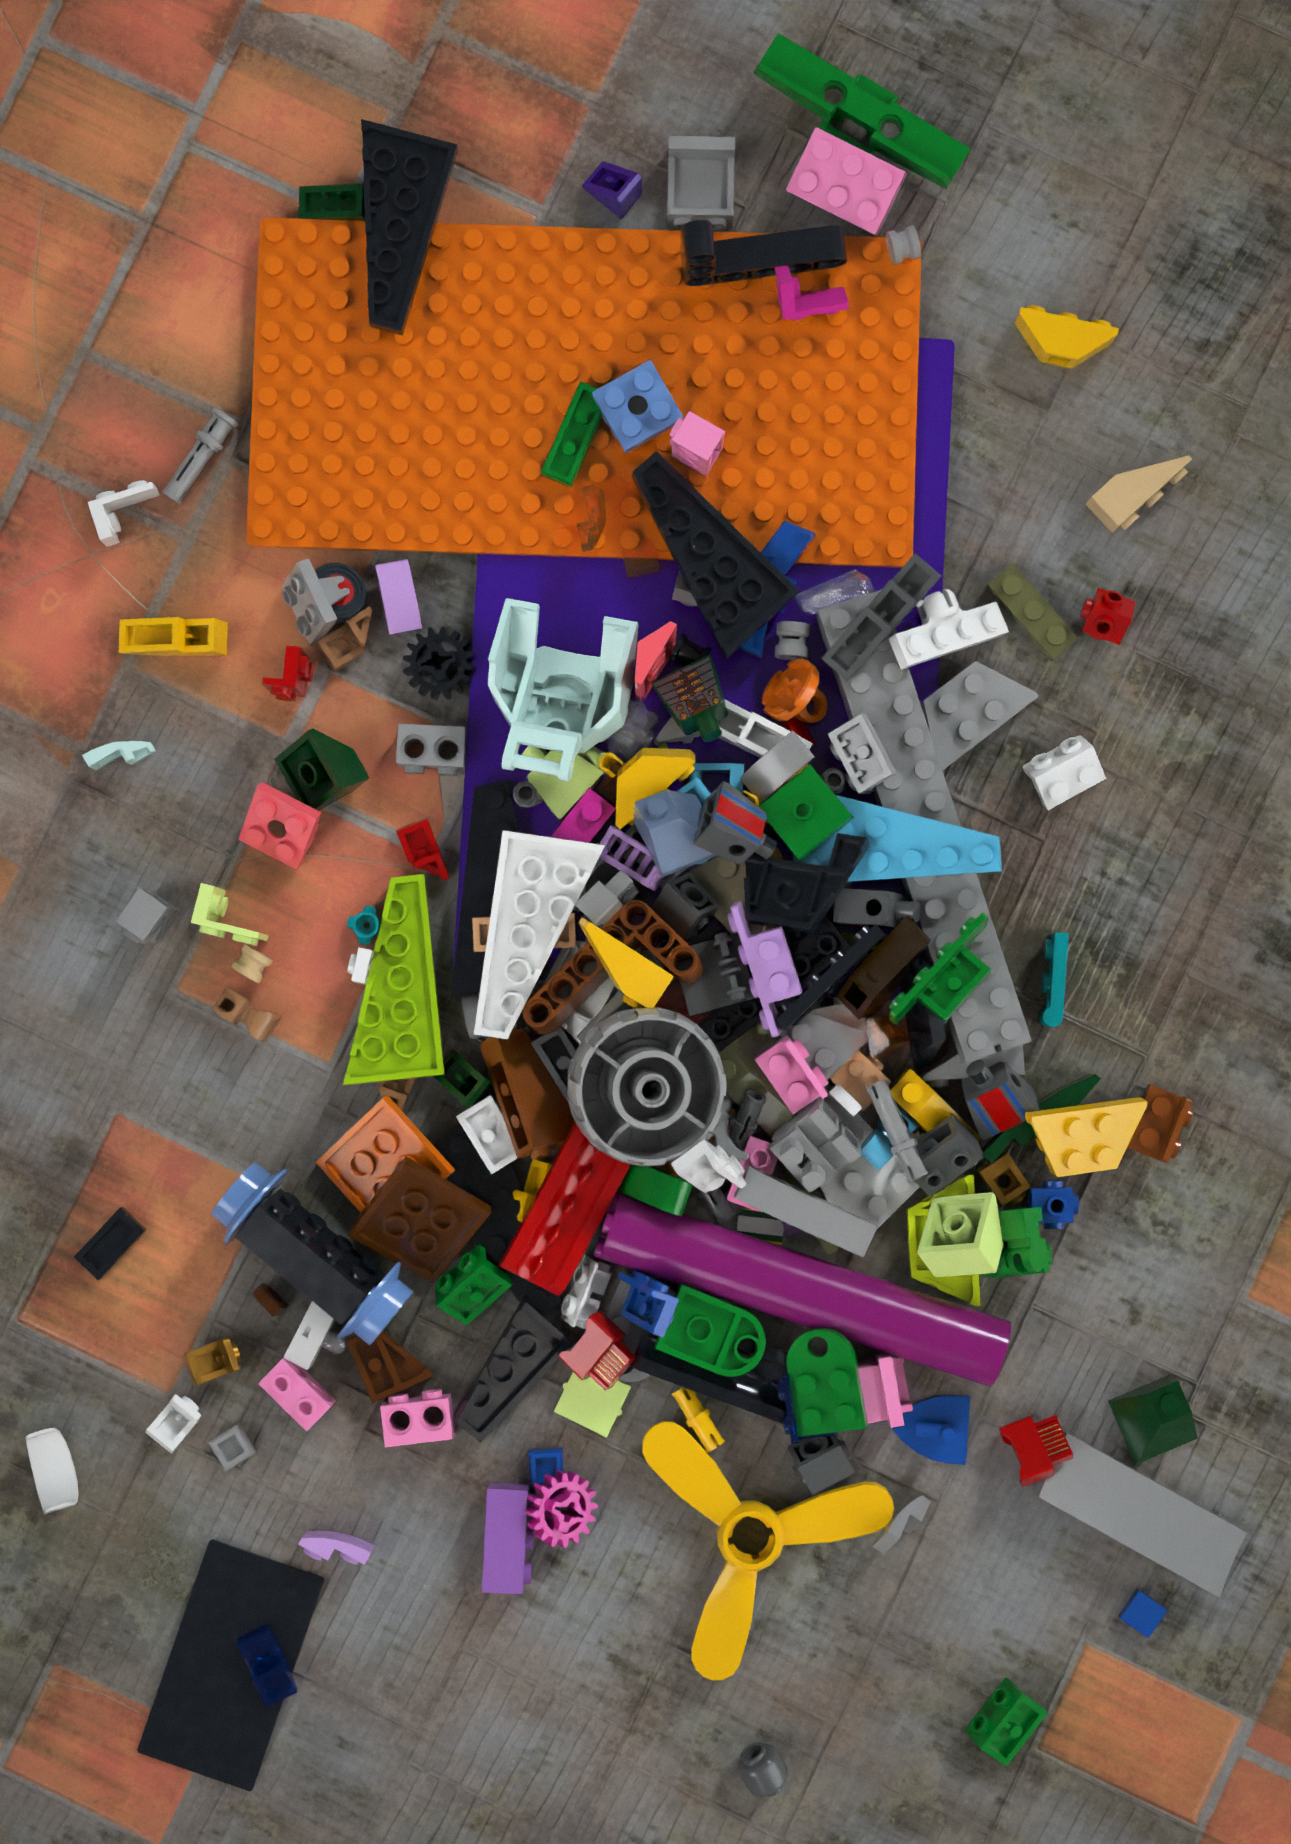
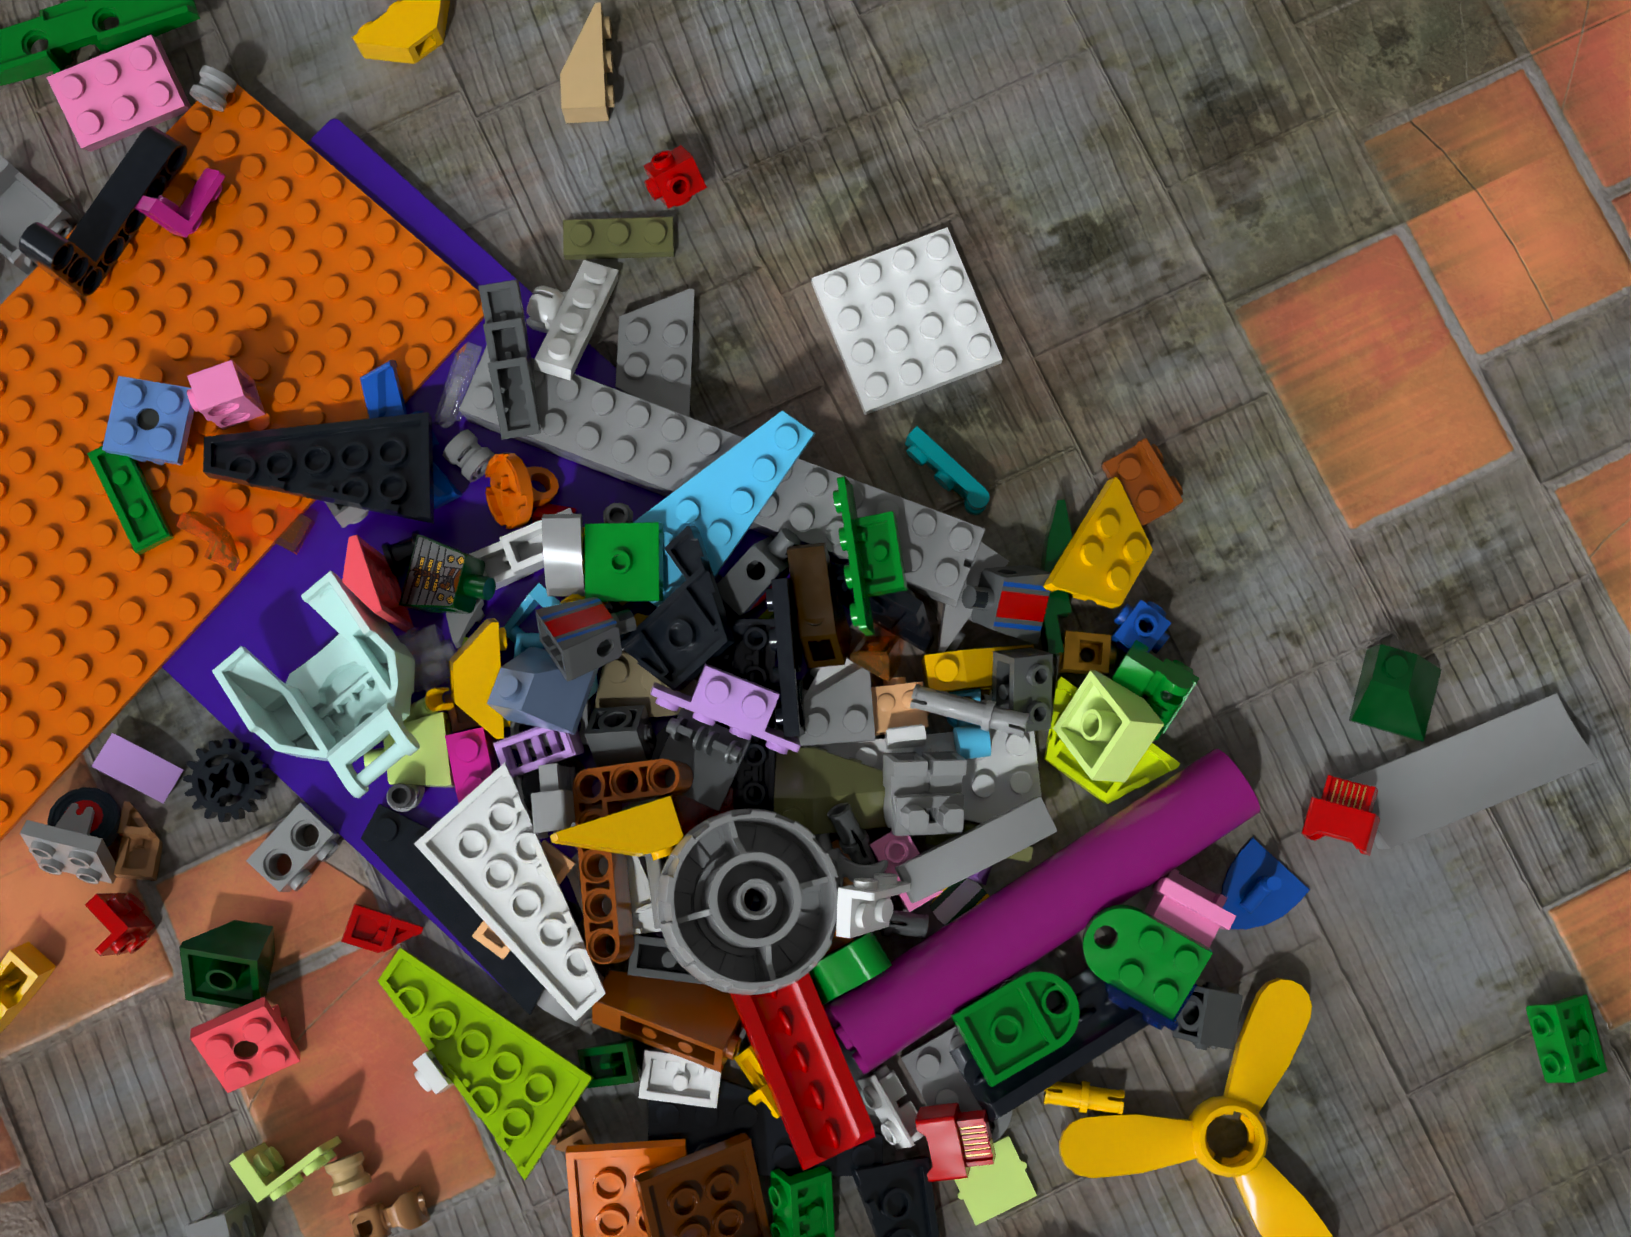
camera: 60 degrees left, 5 degrees down
light aqua slope [82,741,156,771] -> none
teal plate [347,905,381,945] -> none
blue bracket [618,1270,679,1338] -> none
bright pink bracket [754,1034,829,1114] -> none
light grey bracket [828,713,897,794] -> none
light grey slope [872,1495,931,1554] -> none
white bracket [1023,735,1106,810] -> none
blue tile [1118,1588,1168,1638] -> none
none -> white plate [811,227,1003,415]

